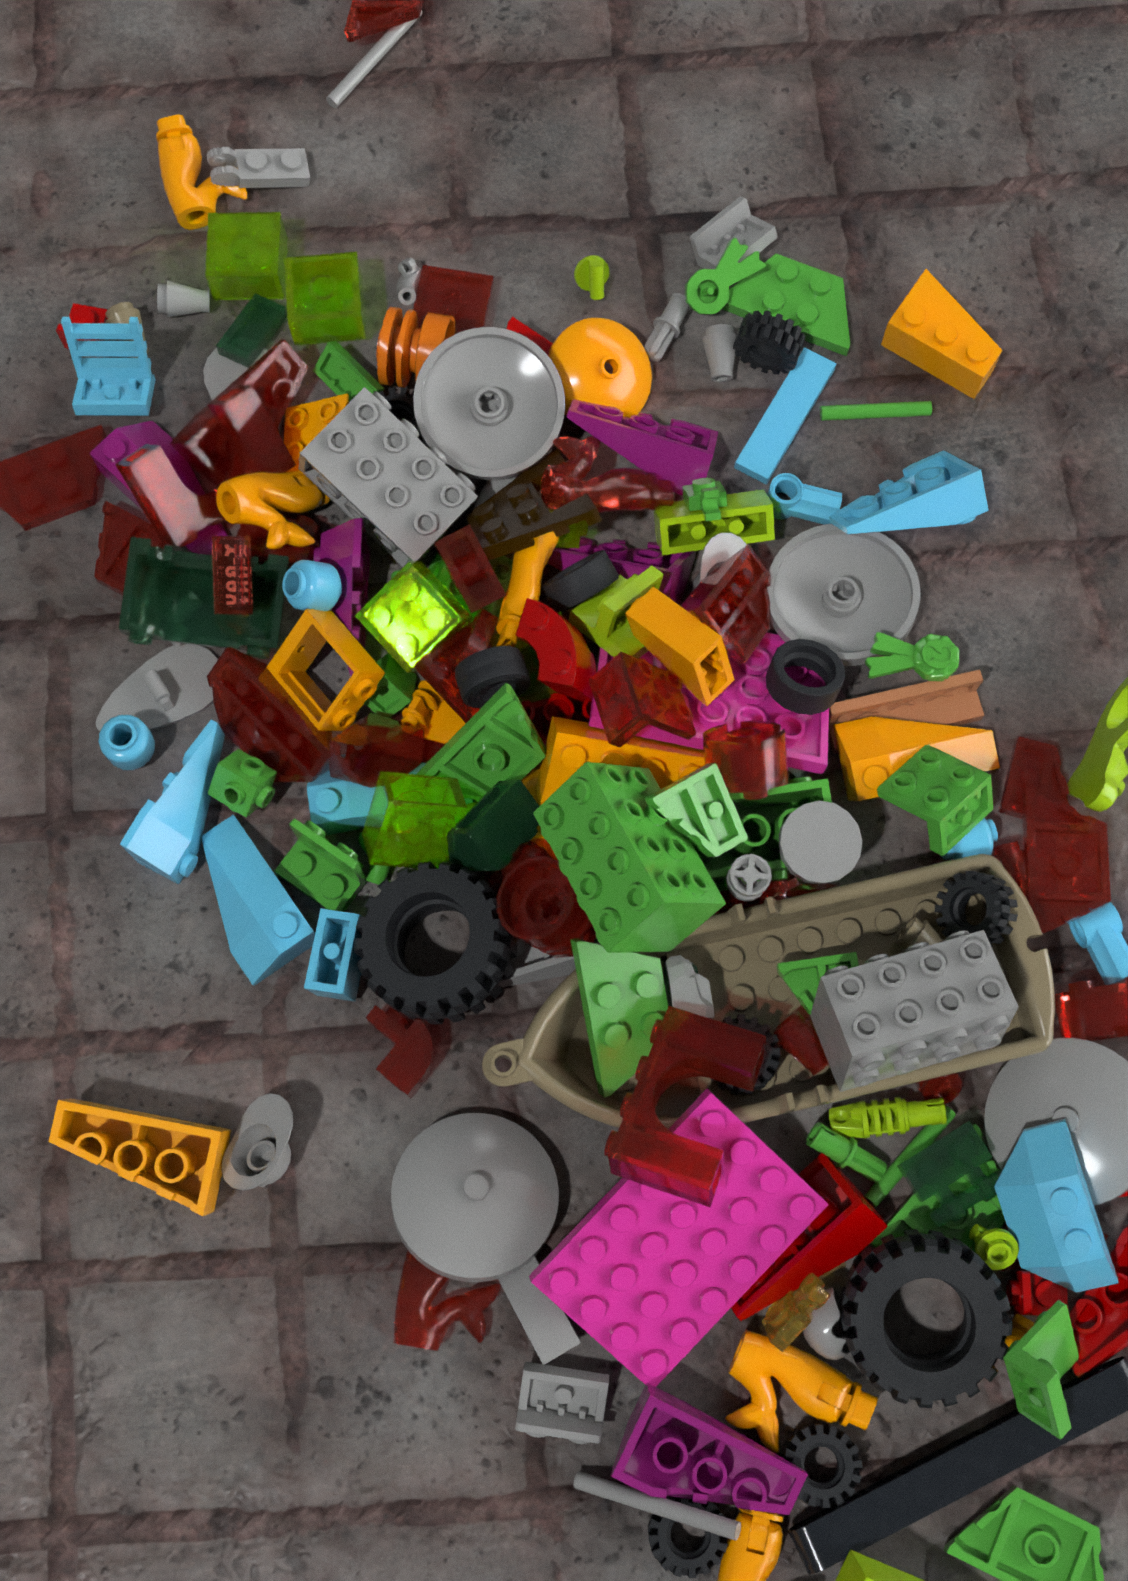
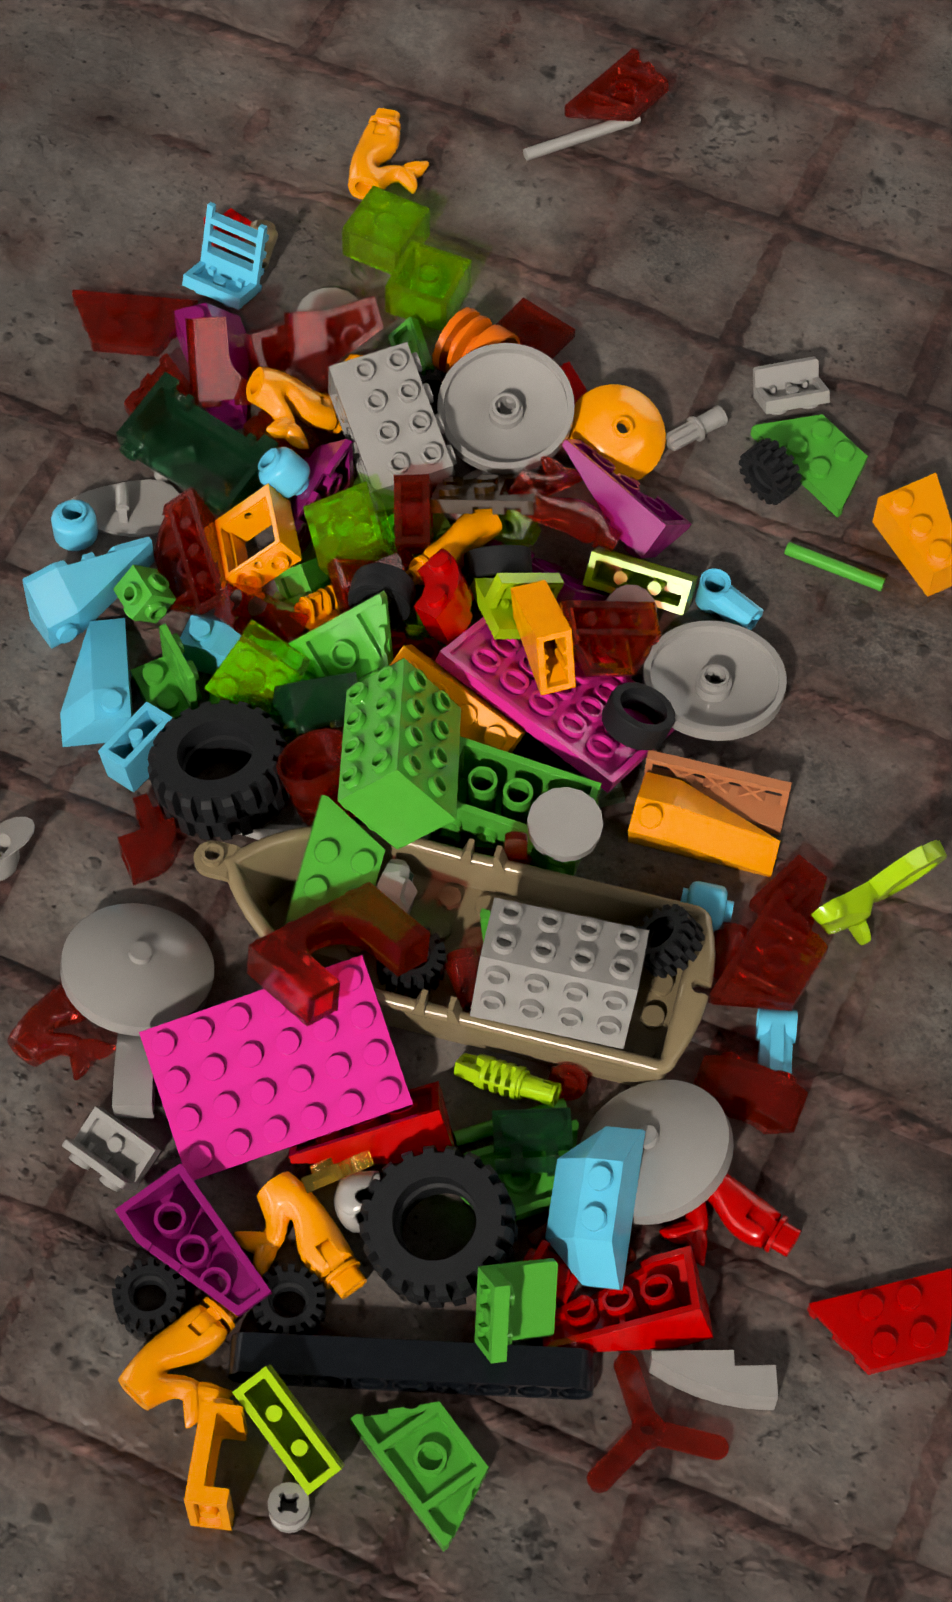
camera: 25 degrees right, 15 degrees down
light grey cone [157,280,210,318] -> none
light grey hinge [206,147,311,188] -> none
clear red tile [212,536,253,615] -> none
clear green tile [216,293,288,368] -> none
light grey arm [396,257,422,305] -> none
lime plate [574,255,610,300] -> none
light grey bar [574,1471,741,1541] -> none
clear red bracket [588,652,696,748] -> none
wing [644,763,749,857] -> none
bright green plate [682,478,727,521] -> none
bright green piece [685,238,766,315] -> none
light grey cone [702,324,737,382] -> none
clear red brick [703,721,789,800] -> none
light grey wheel [726,854,772,901] -> none
medium azure tile [734,347,837,485] -> none
bright green axle [806,1122,887,1182] -> none
medium azure wedge [829,450,989,534] -> none
bright green piece [865,632,959,681] -> none
bright green bracket [877,745,994,856] -> none
lime plate [969,1224,1019,1270] -> none

